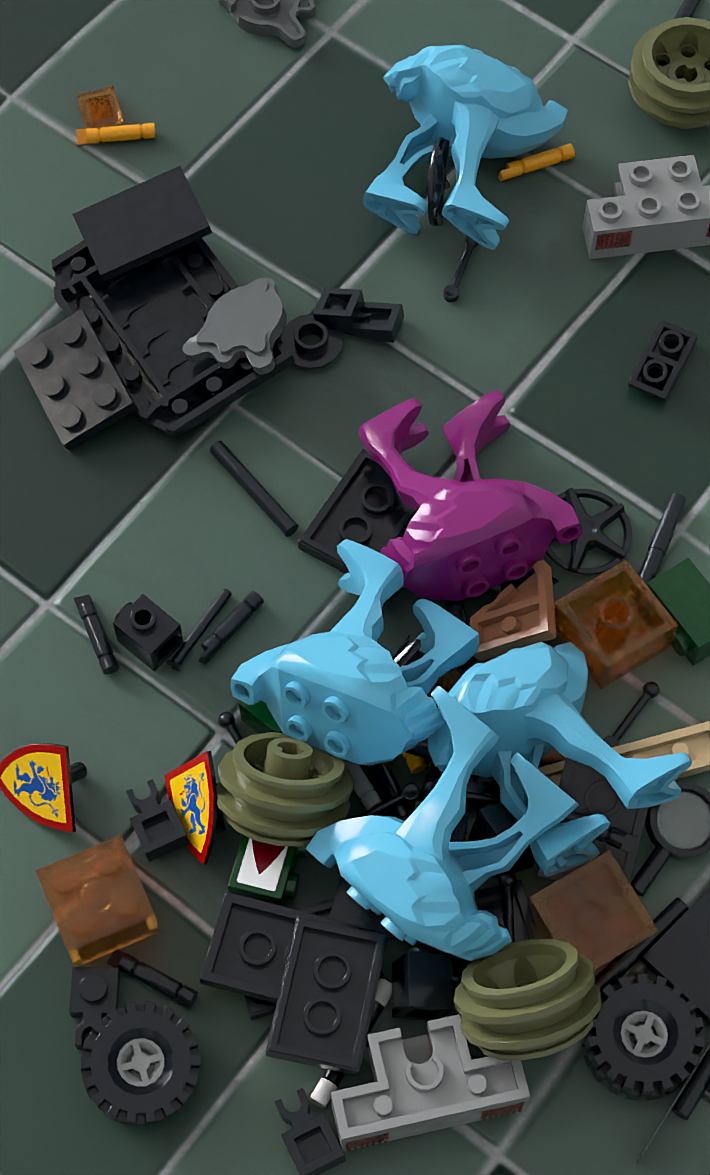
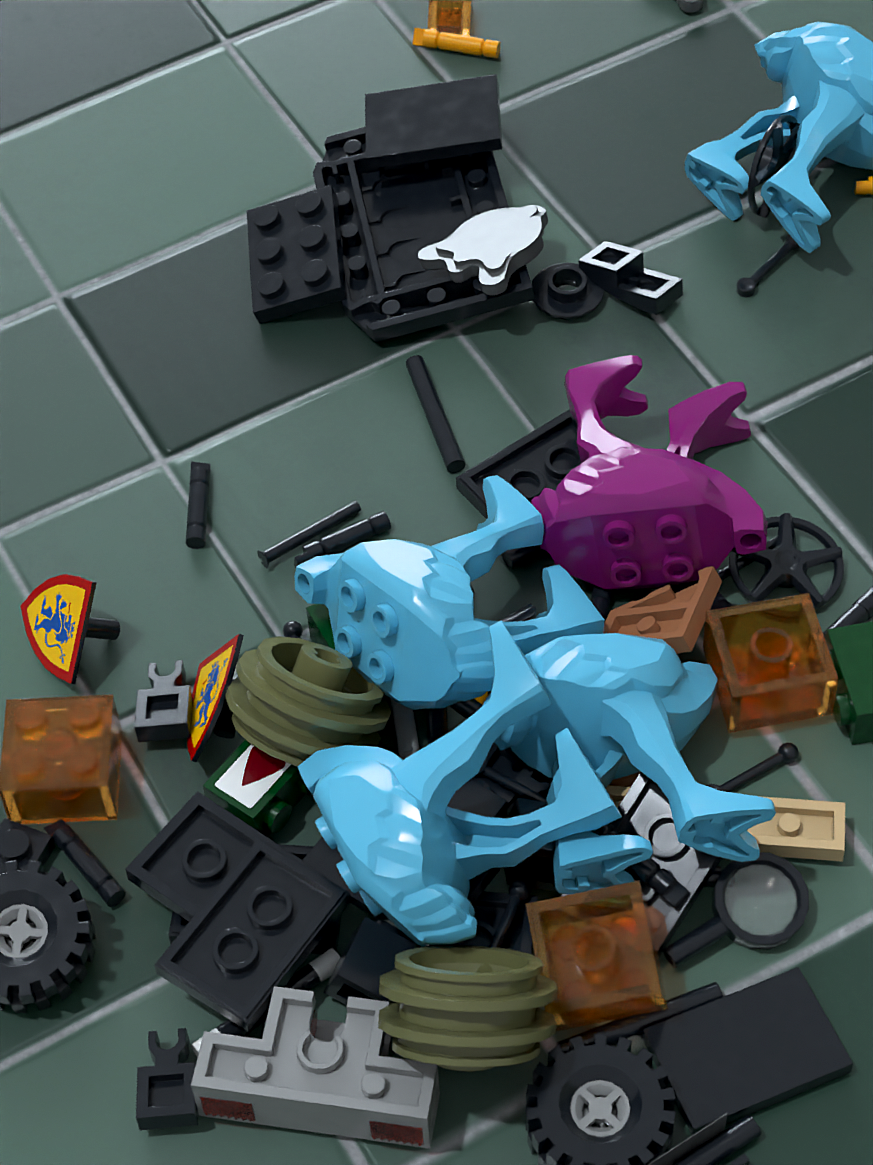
camera: 25 degrees right, 10 degrees down
black brick [113,594,184,672] -> none

